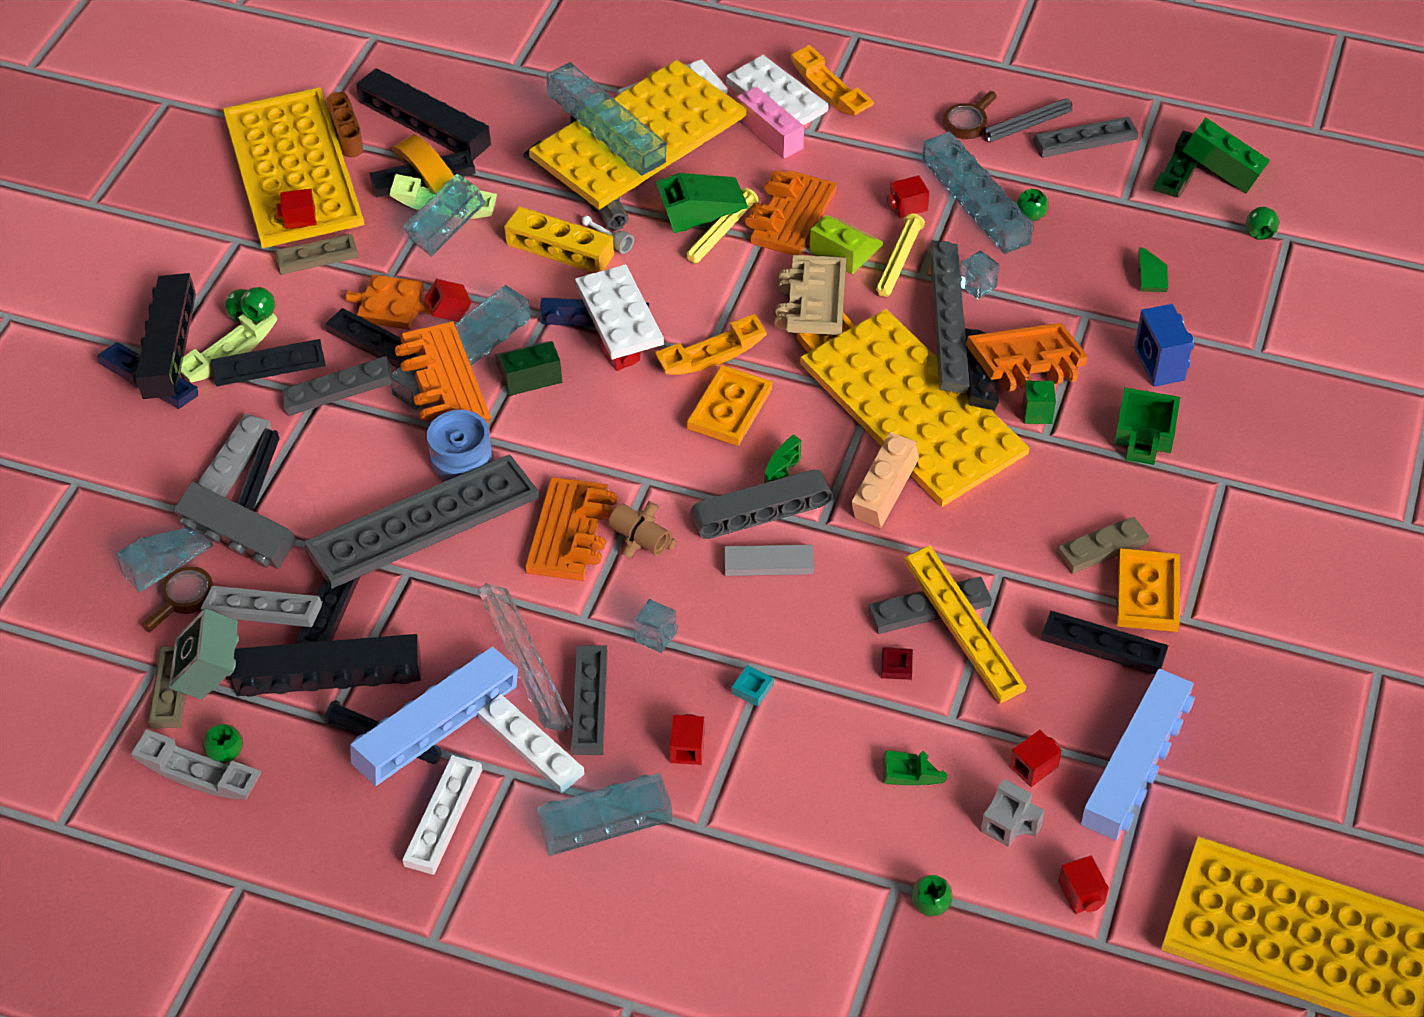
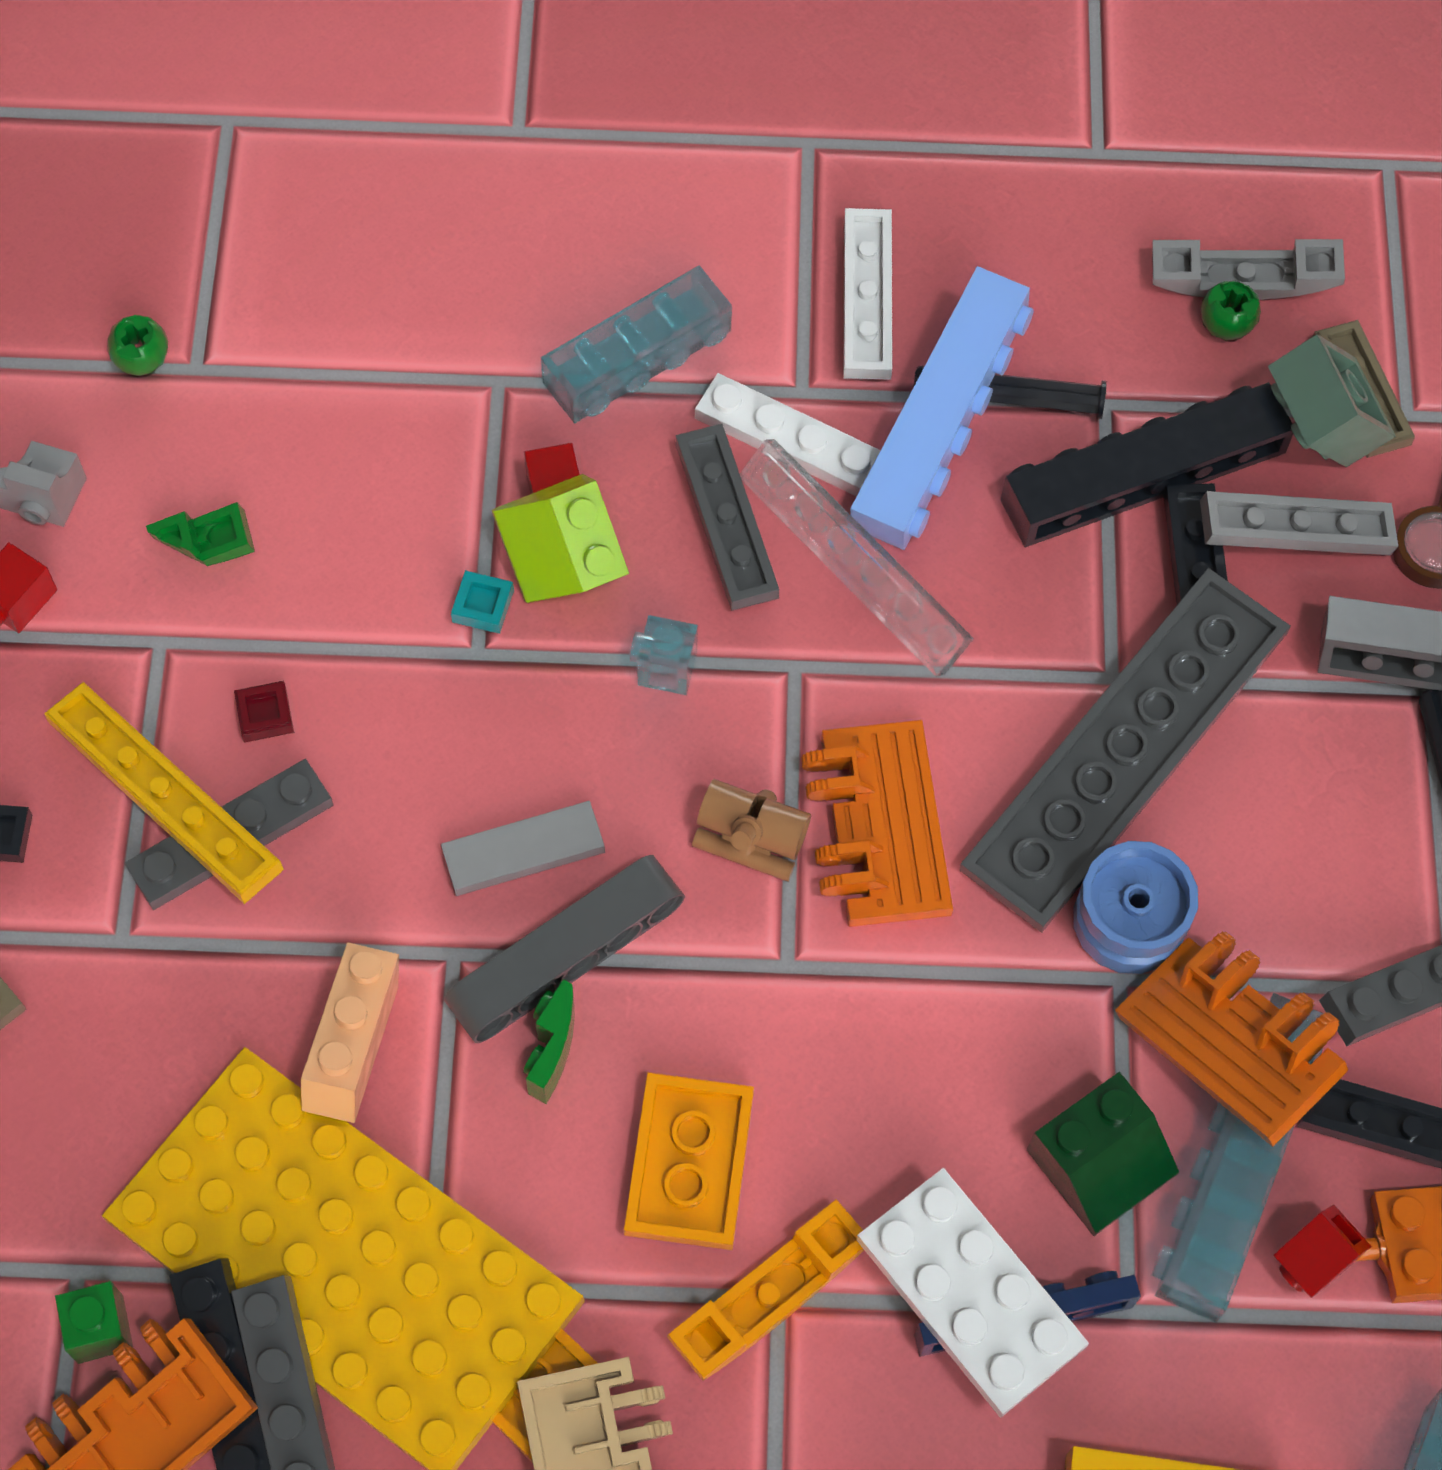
camera: 160 degrees right, 15 degrees up
none -> lime slope [491,474,629,603]

